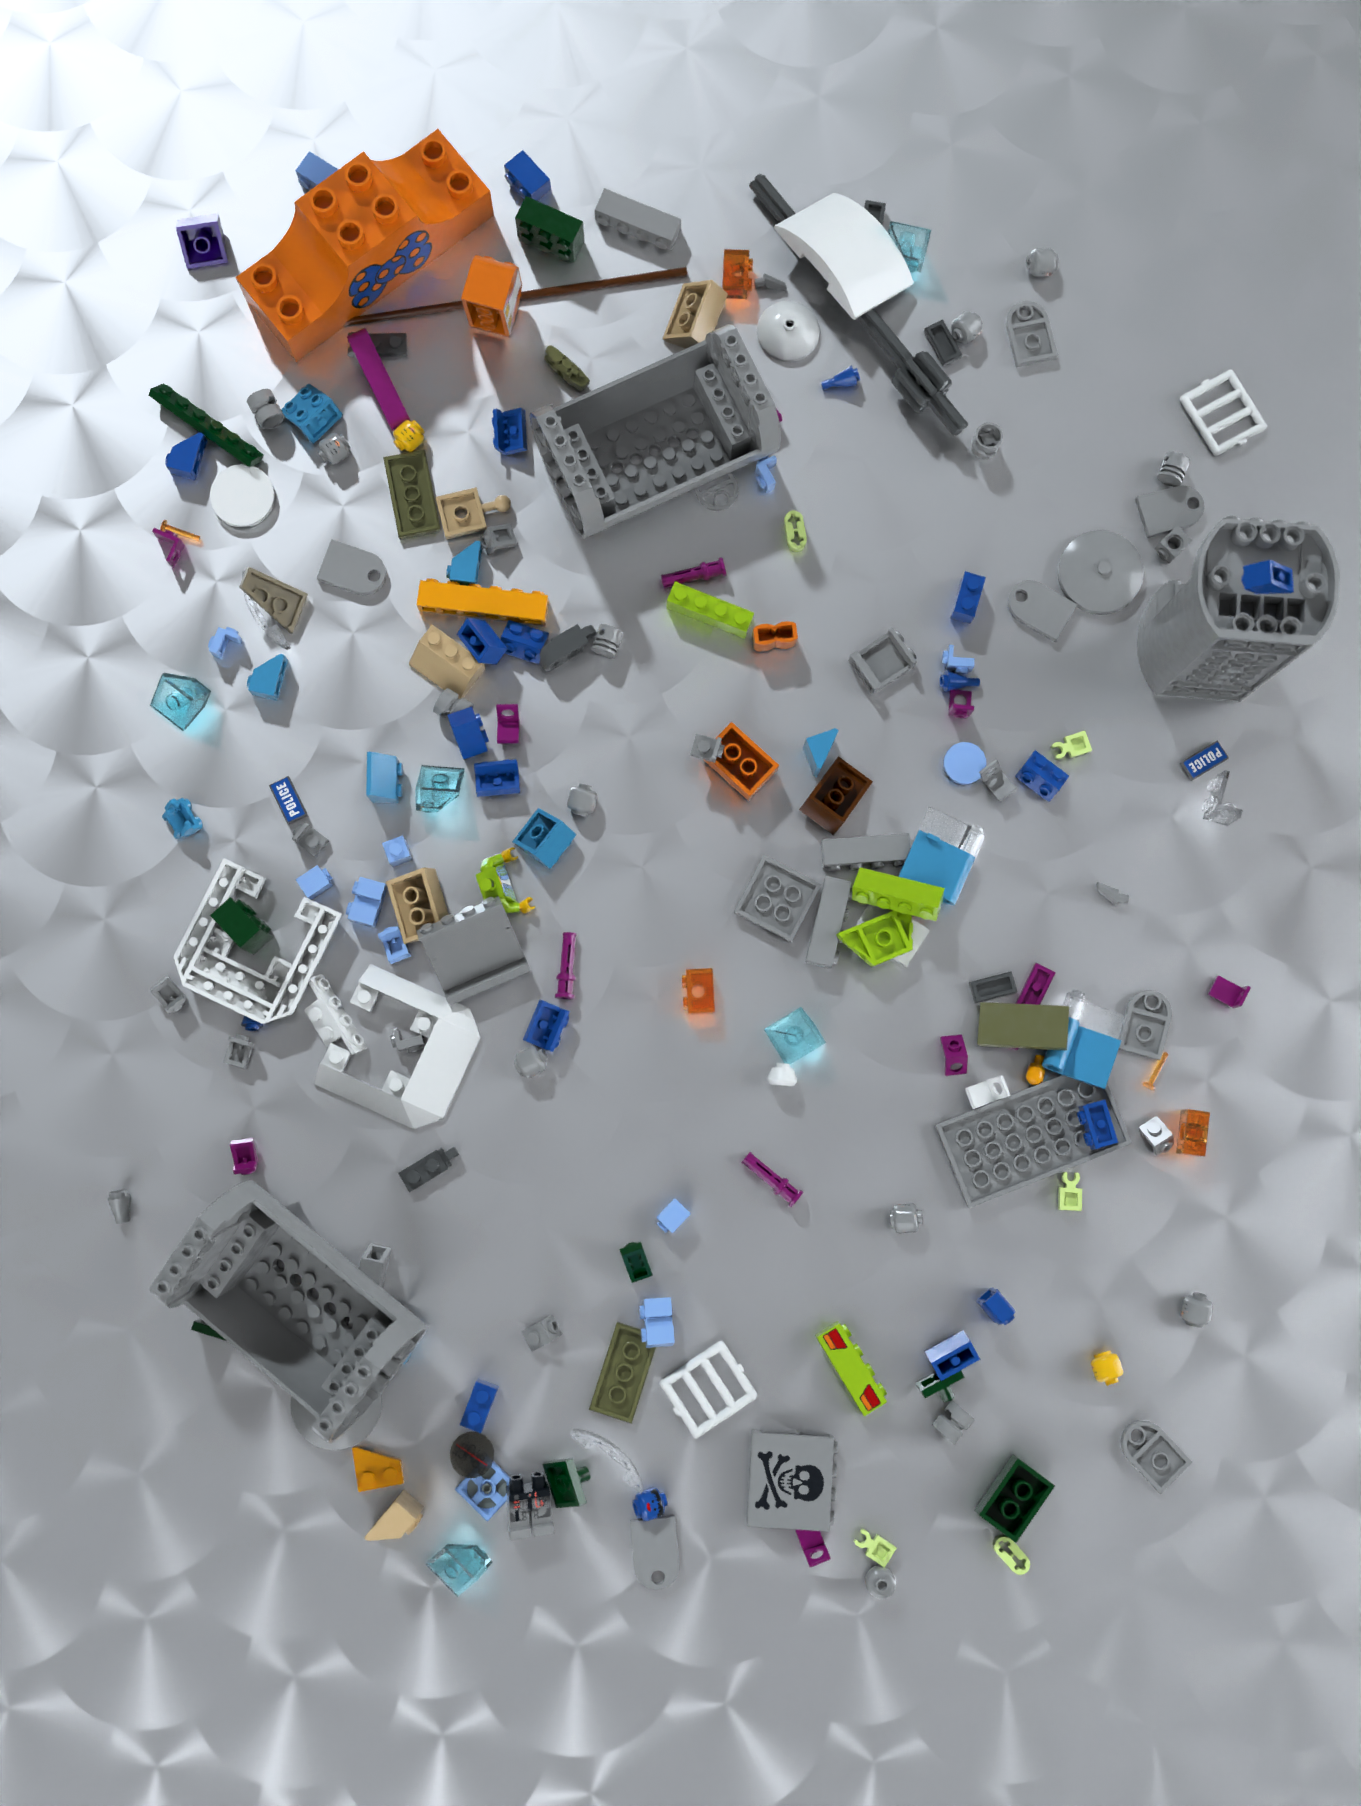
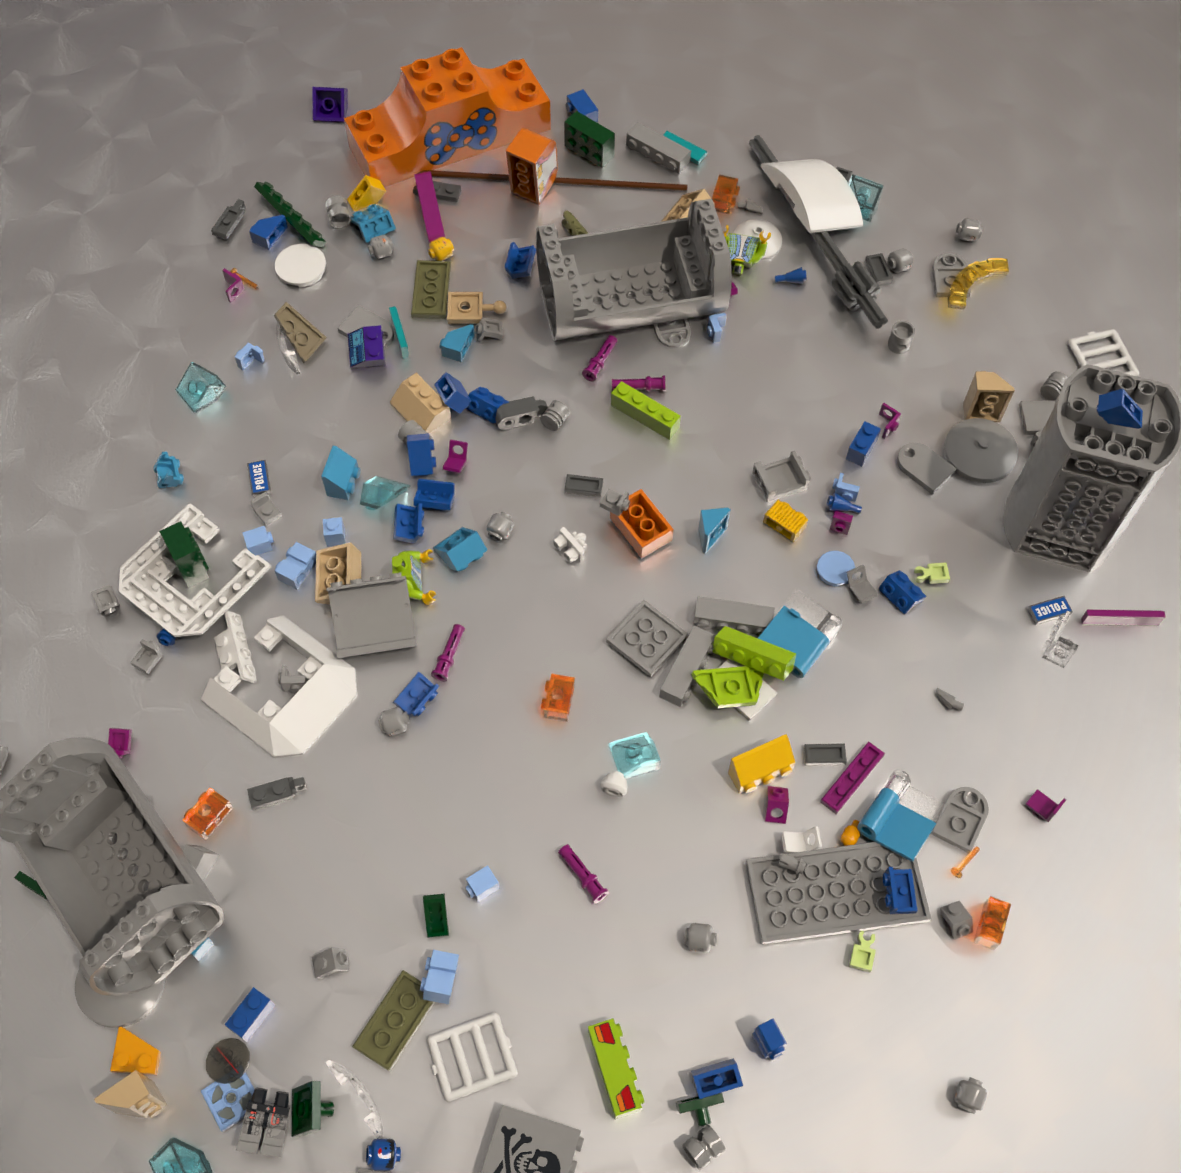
camera: 20 degrees right, 20 degrees down
dark azure slope [247,654,288,701] -> none
light blue bracket [378,926,411,964] -> none
light orange brick [417,578,549,626] -> none
orange brick [752,621,798,652] -> none
yellowish green beam [784,511,807,552] -> none
reddish brown slope [799,756,873,835] -> none
olive tile [977,1002,1069,1051] -> none
yellow head [1091,1351,1124,1386] -> none
none -> clear orange brick [182,788,233,840]
none -> dark grey hinge [211,199,246,240]
none -> yellow slope [347,175,386,211]
none -> dark purple slope [348,325,386,369]
none -> teal tile [389,306,409,359]
none -> blue bracket [393,503,424,544]
none -> white hips [553,527,587,563]
none -> dark grey tile [564,474,603,497]
none -> magenta pin [582,335,618,382]
none -> teal tile [663,131,707,165]
none -> torso [723,225,771,276]
none -> yellow slope [728,734,795,794]
none -> yellow brick [763,499,808,542]
none -> light grey pin [778,853,807,875]
none -> magenta bracket [879,403,901,439]
none -> clear yellow tile [947,258,1009,310]
none -> tan slope [963,371,1015,422]
none -> tile [1081,609,1166,626]

